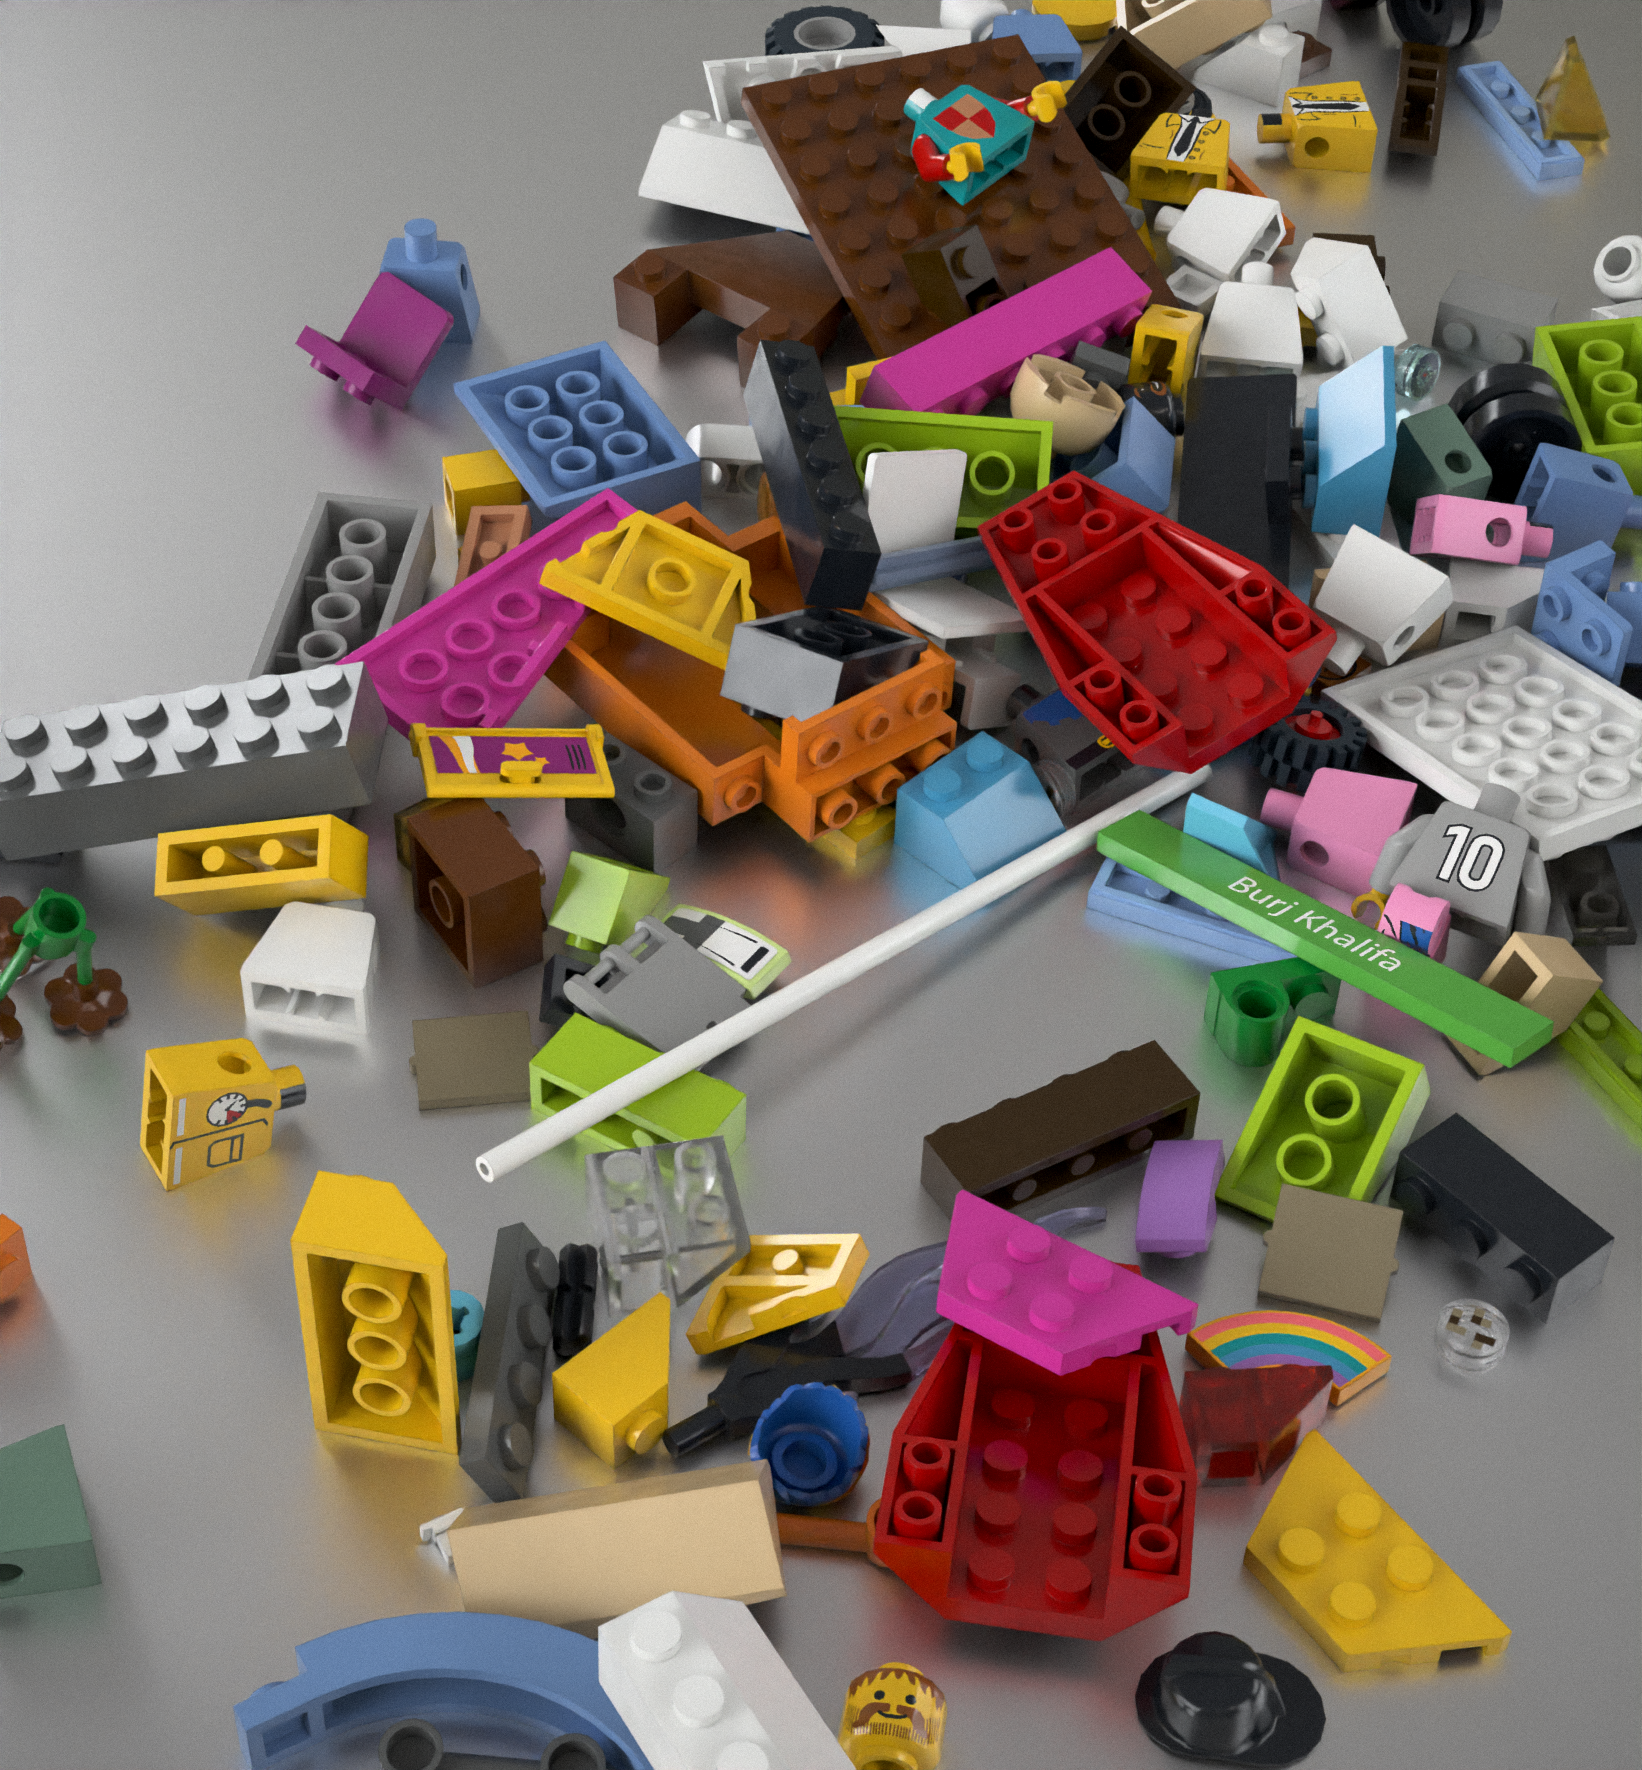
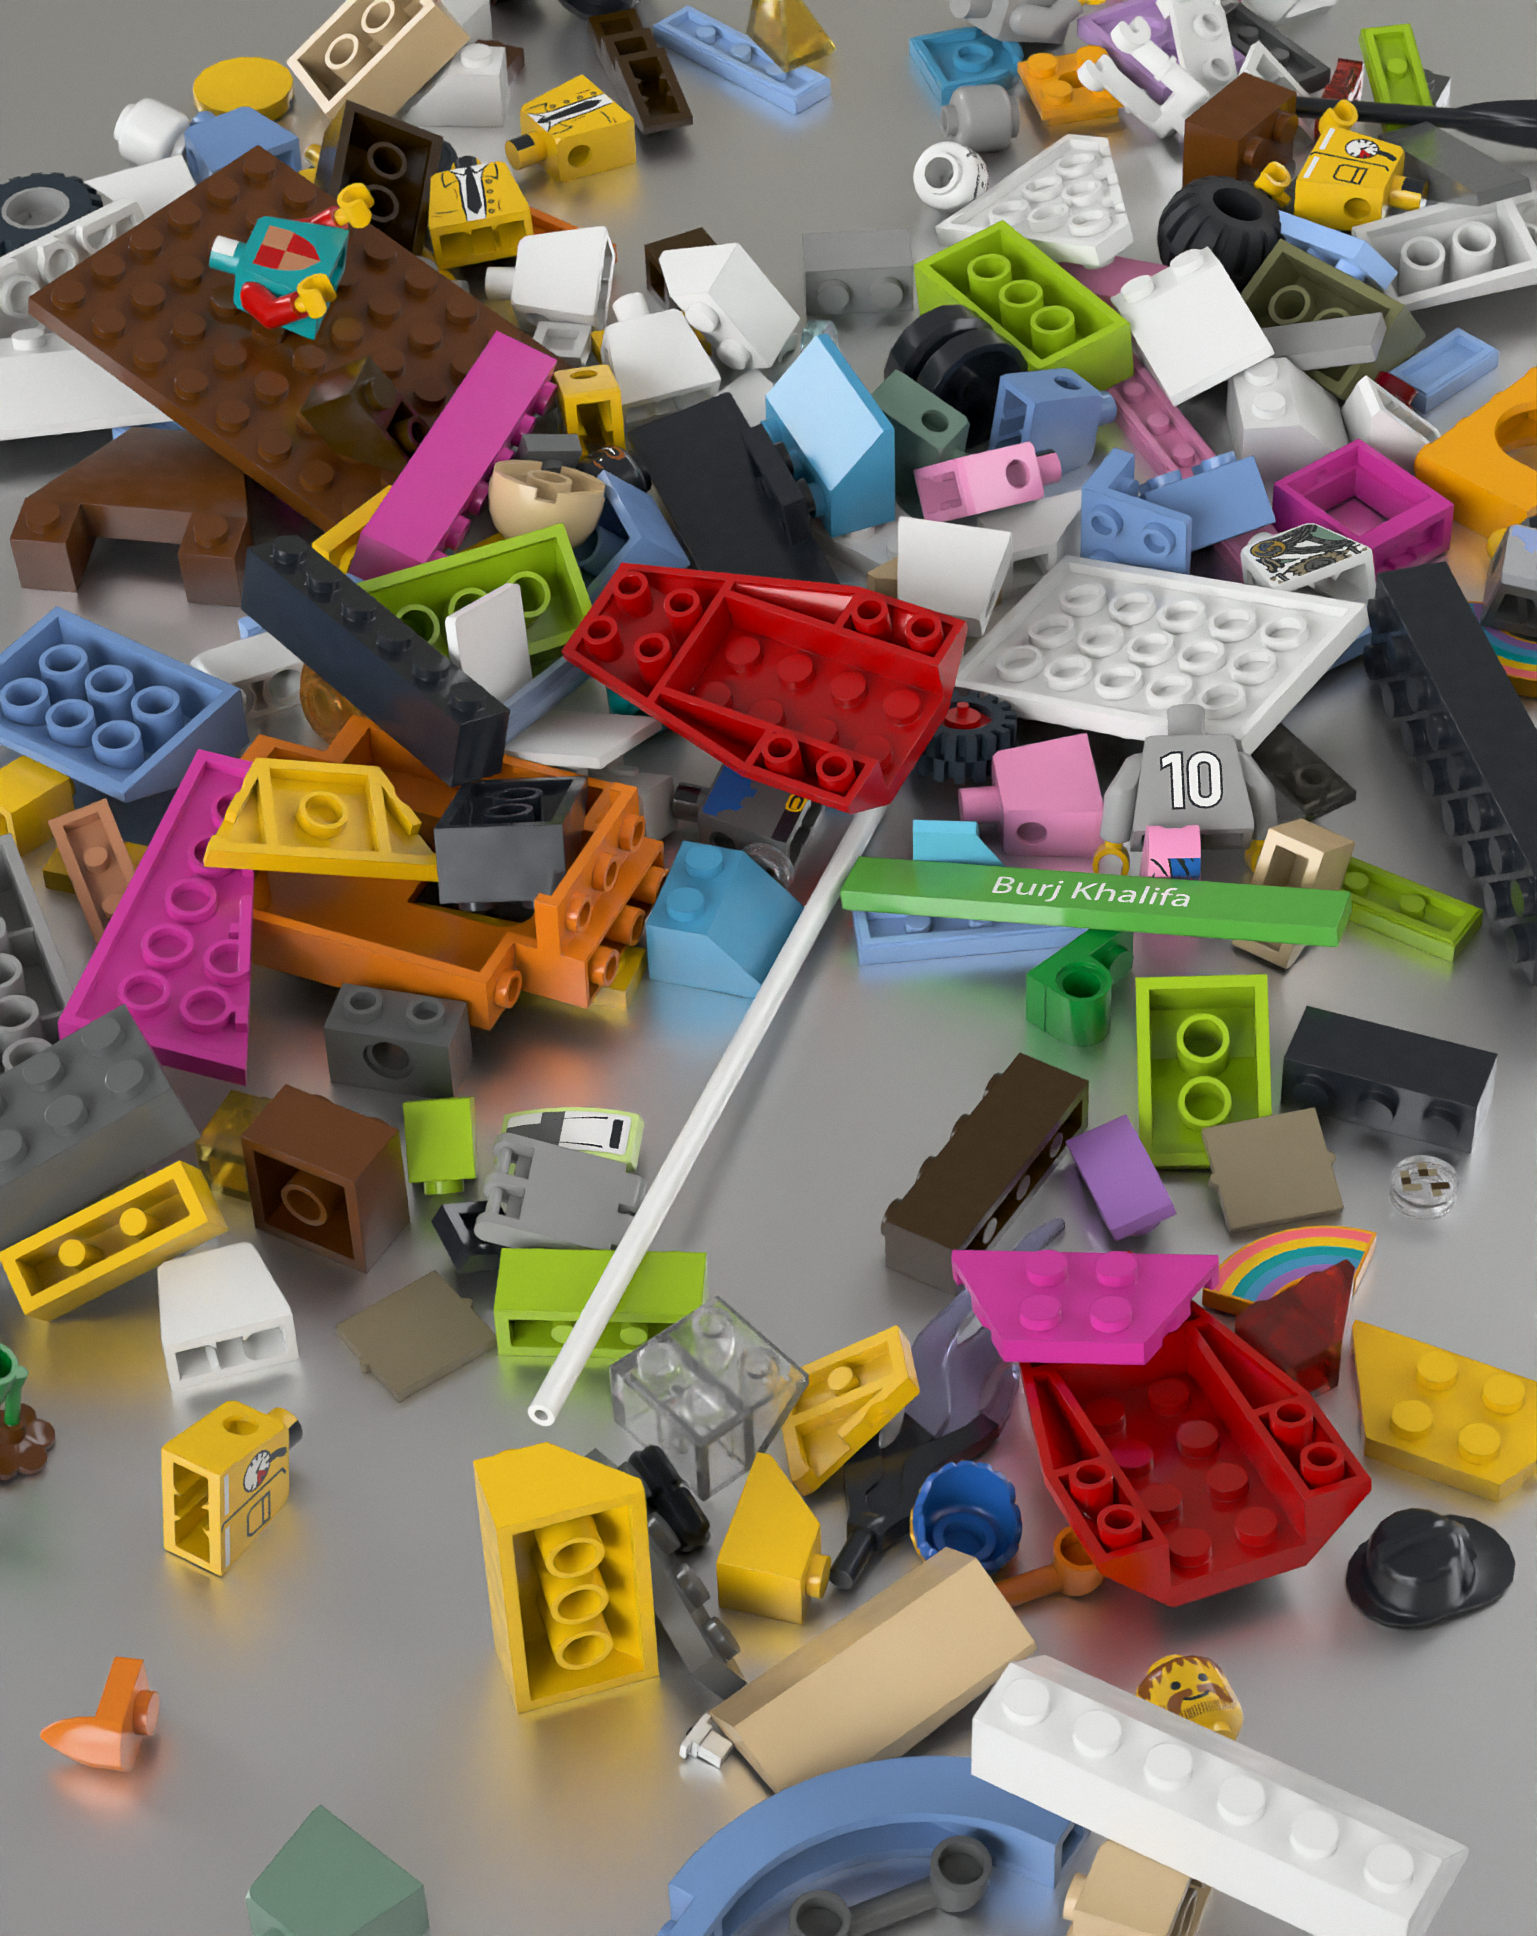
camera: 25 degrees left, 0 degrees up
yellow door [408,723,615,798] -> none

